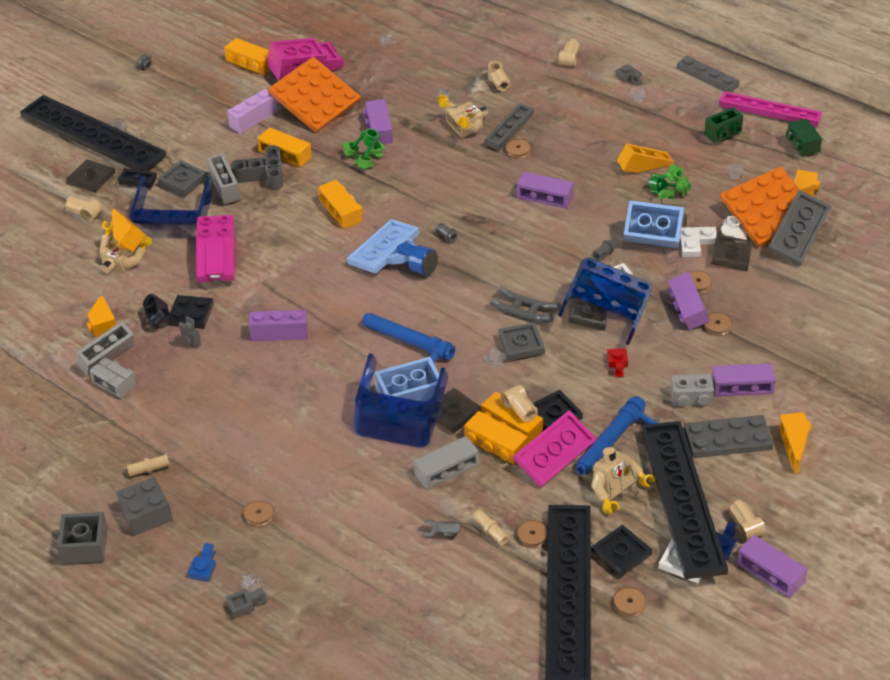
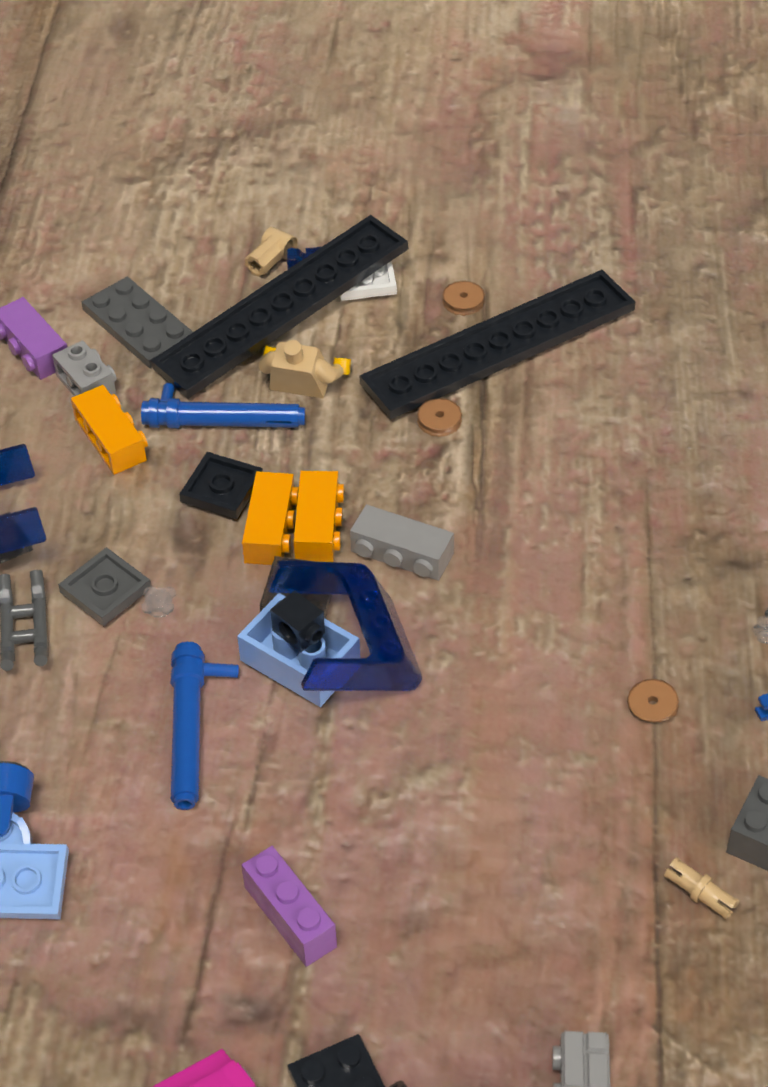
camera: 125 degrees left, 5 degrees up
dark grey plate [179,316,201,349] -> none
dark grey plate [424,519,461,536] -> none
tan pin [472,509,510,546] -> none
tan piece [501,385,538,422] -> none
dark pink plate [513,410,597,488] -> none
black plate [591,524,653,577] -> none
red plate [607,348,628,377] -> none
medium lavender brick [737,535,808,598] -> none
light orange slope [778,412,812,474] -> none
none -> light orange brick [71,385,148,475]
none -> black brick [270,590,325,653]

